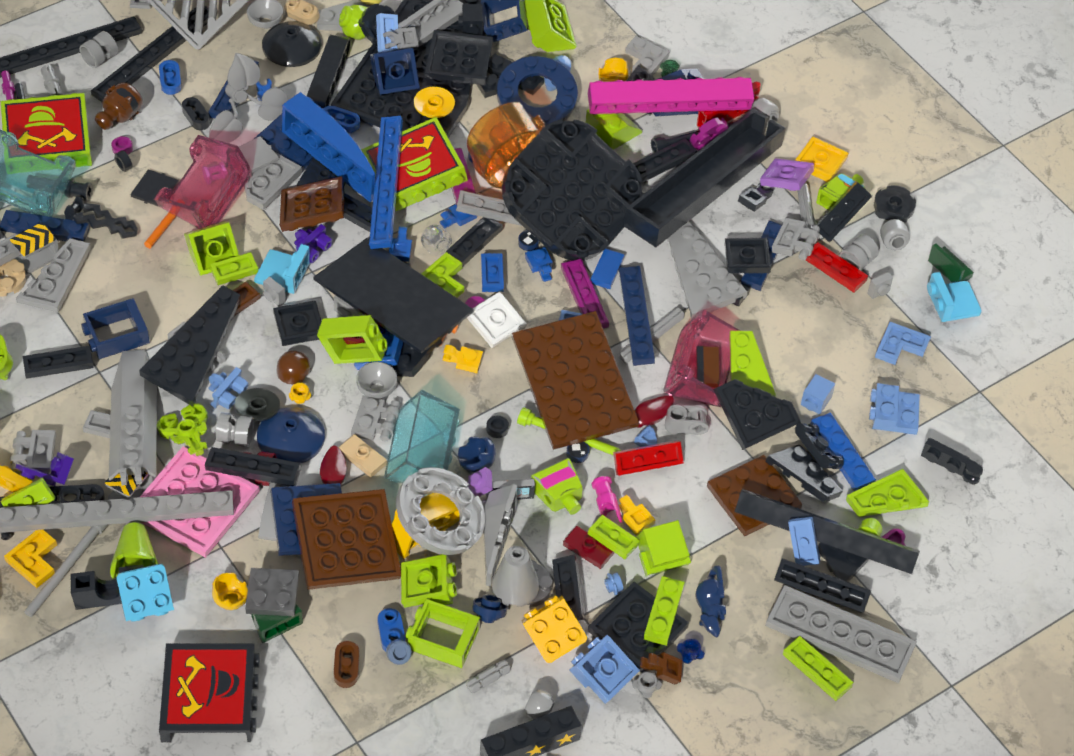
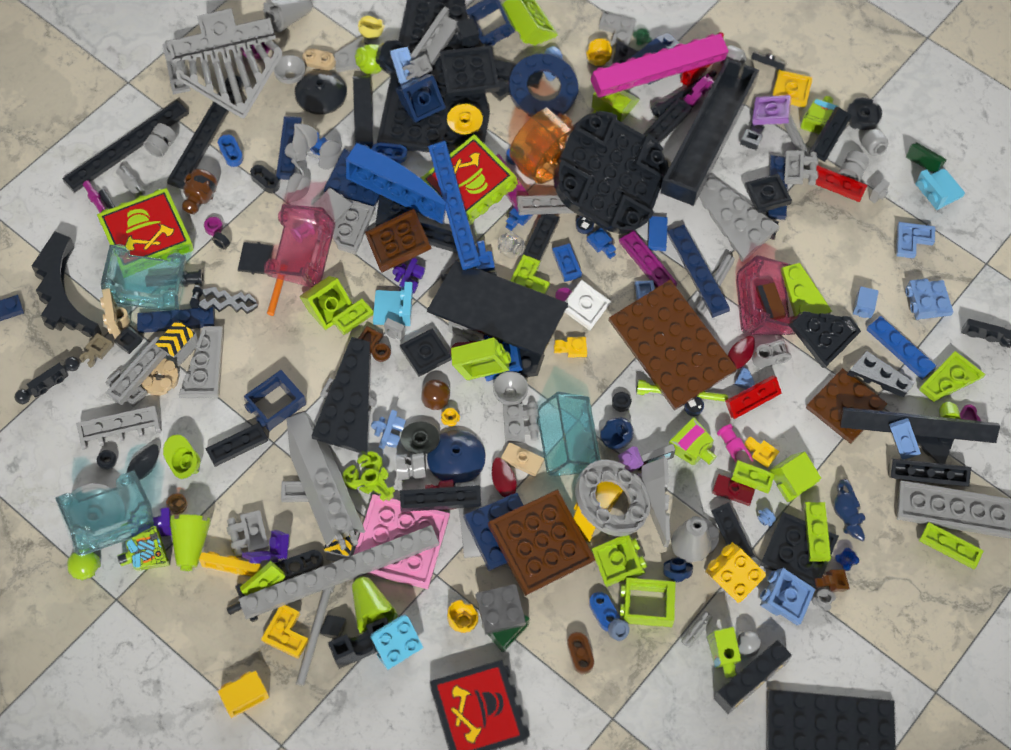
camera: 15 degrees left, 10 degrees up
black plate [795,423,844,469] -> none
none -> black slope [319,615,347,639]
none -> reddish brown plate [372,343,391,362]
none -> lime torso [707,627,741,679]
none -> black plate [751,51,787,70]

